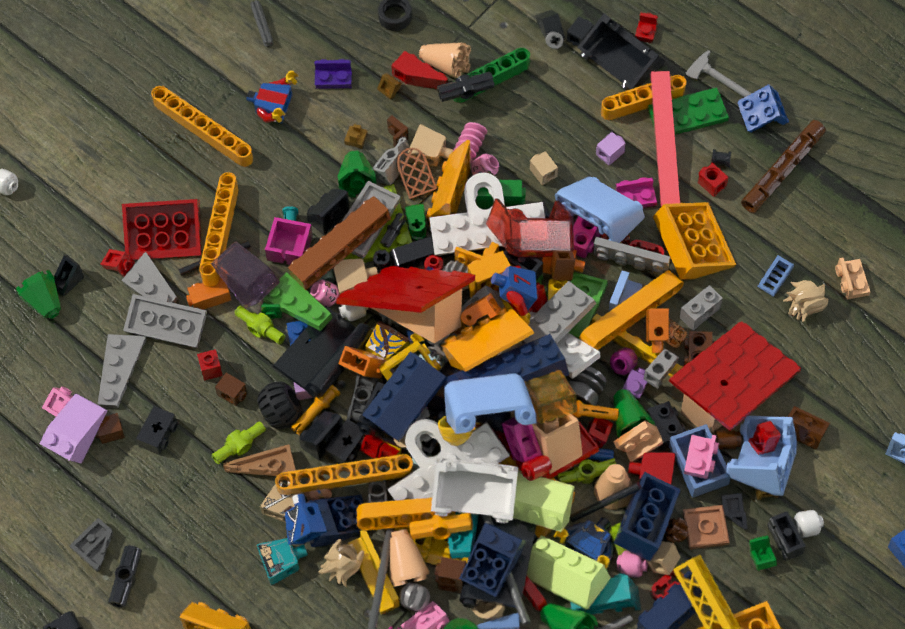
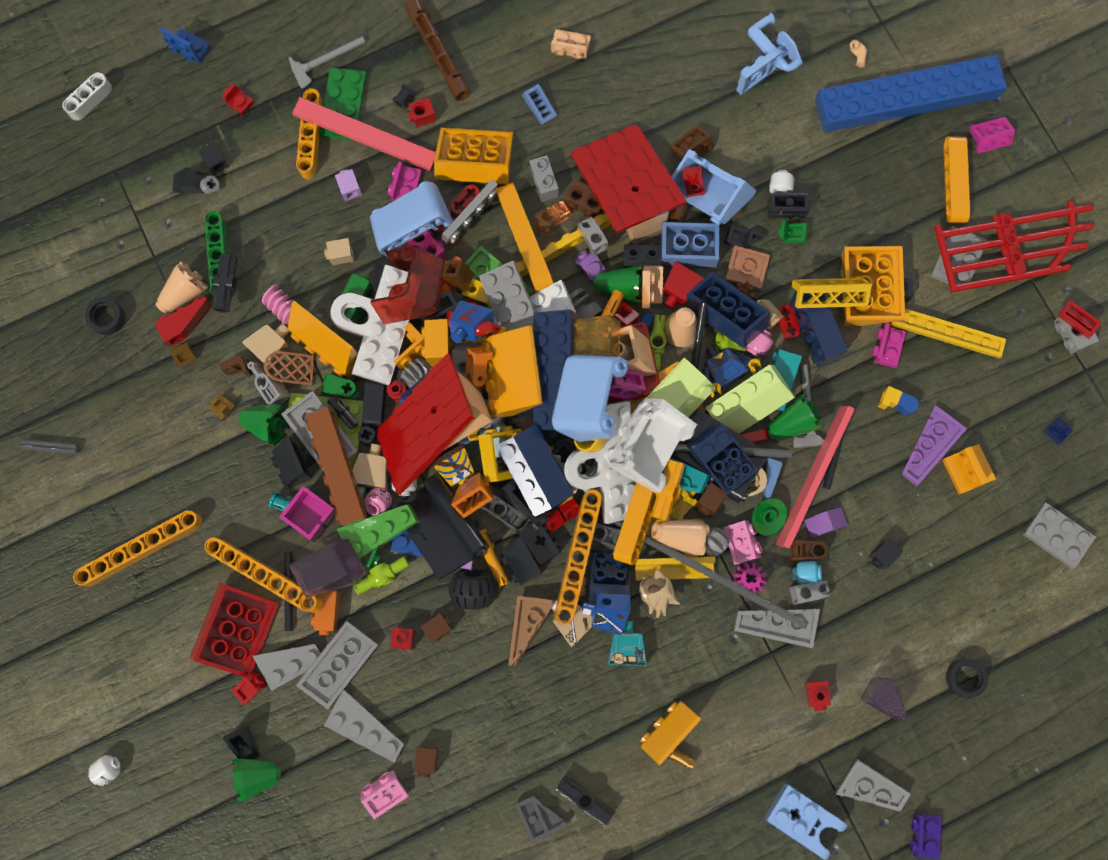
camera: 65 degrees left, 15 degrees up
lavender slope [40,394,108,464] -> none
black brick [136,406,178,455] -> none
lime pin [212,421,266,464] -> none
torso [247,70,298,124] -> none
dark purple bracket [314,59,352,89] -> none
bright pink head [471,154,499,176] -> none
red brick [521,455,552,481] -> none
black windscreen [577,13,665,91] -> none
light blue panel [609,271,642,311] -> none
magenta head [610,347,638,375] -> none
orange torso [646,309,669,354] -> none
bright pink bracket [684,435,719,479] -> none
bracket [738,85,789,132] -> none
tan hair [783,280,828,322] -> none

